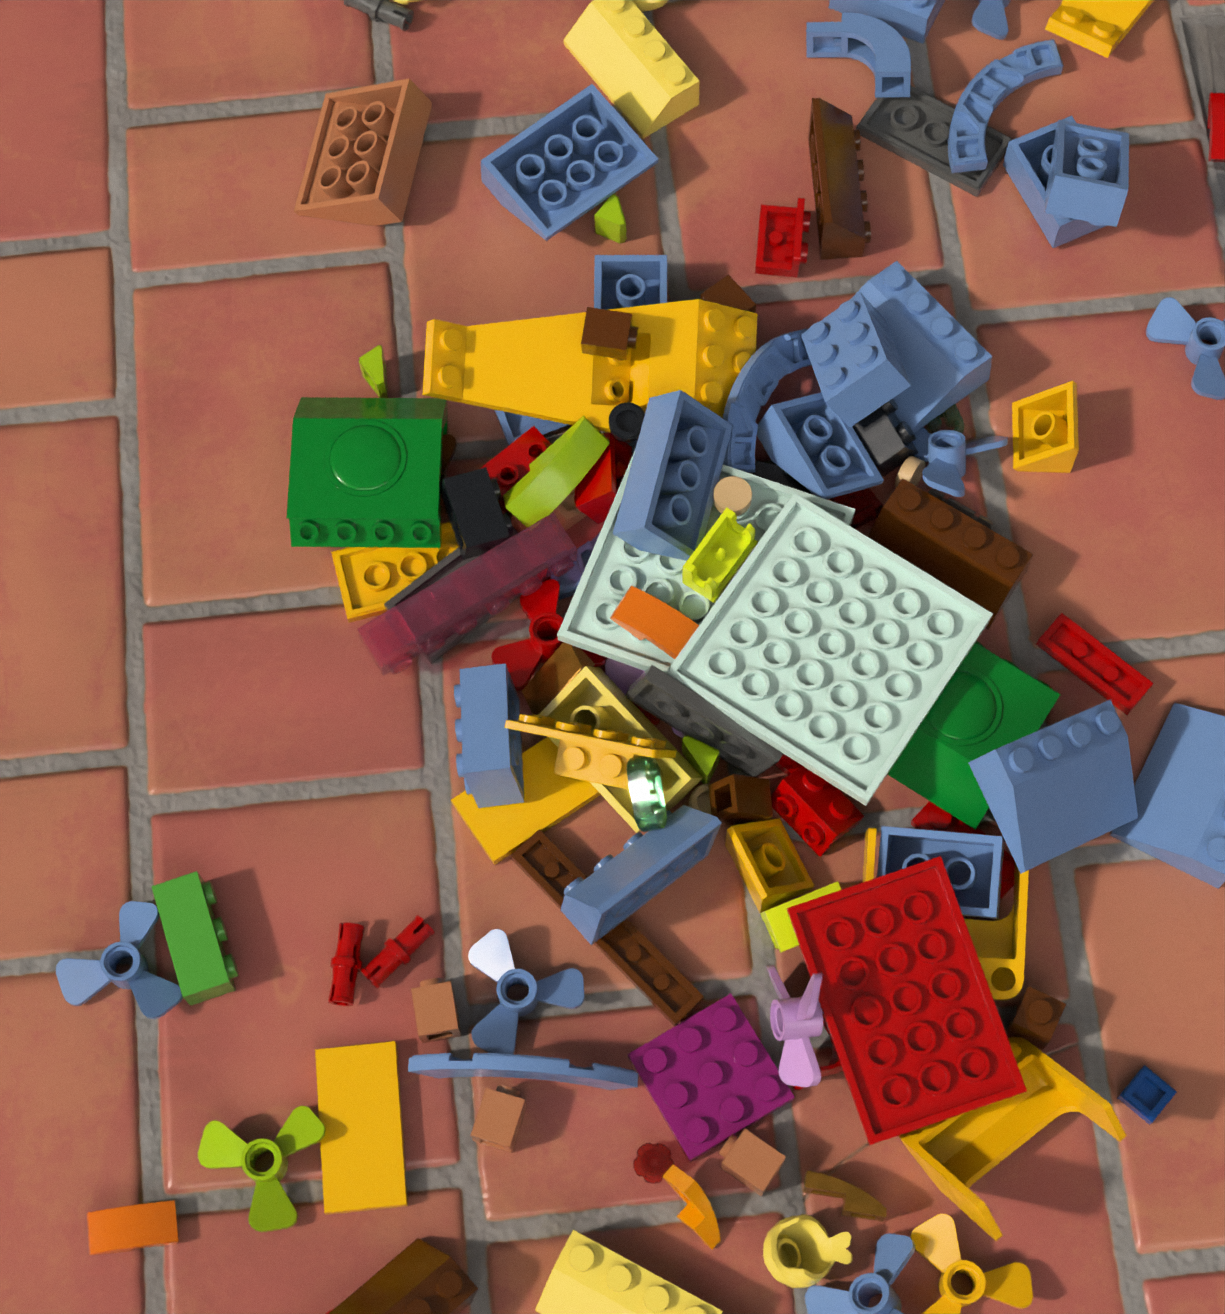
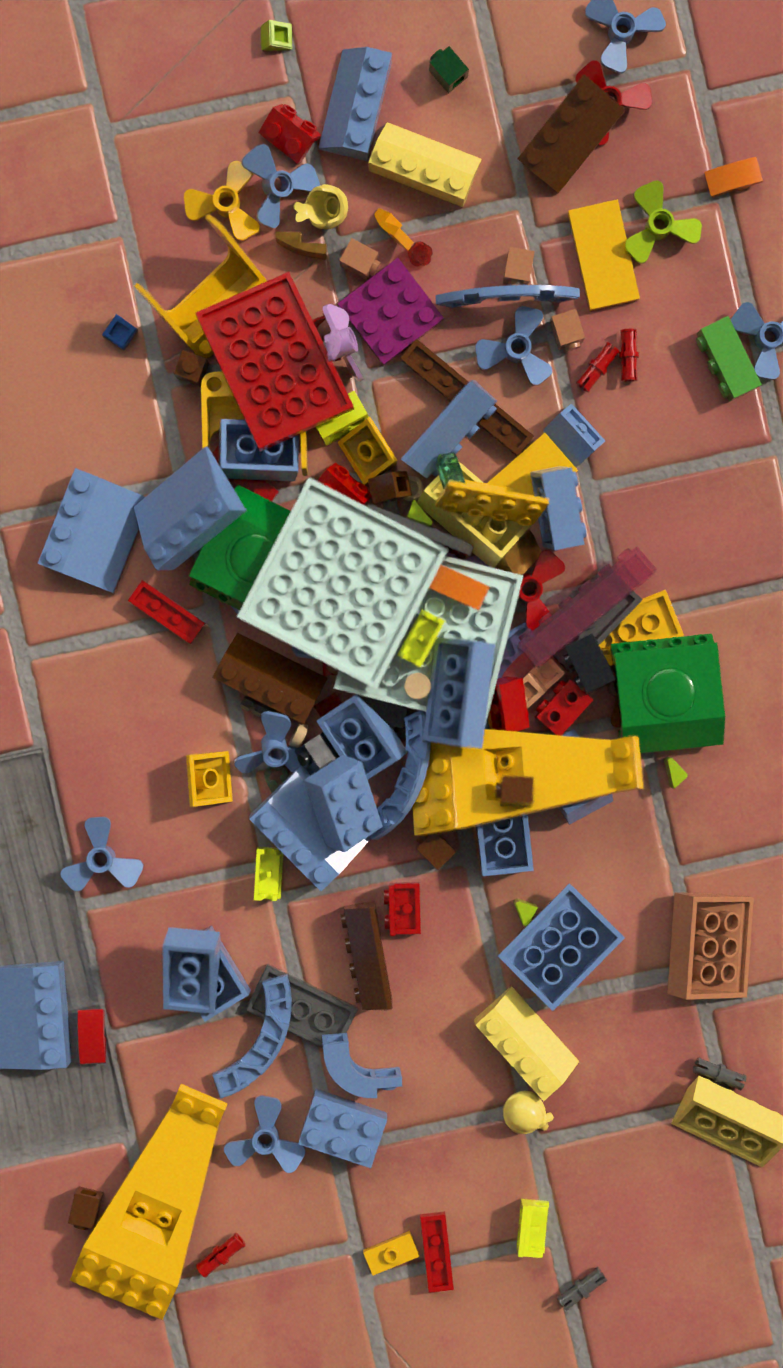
camera: 170 degrees right, 20 degrees up
lime slope [503,416,610,532] -> none
black tile [609,402,645,442] -> none
none -> neon yellow hinge [254,847,284,901]
none -> medium blue panel [543,404,605,467]

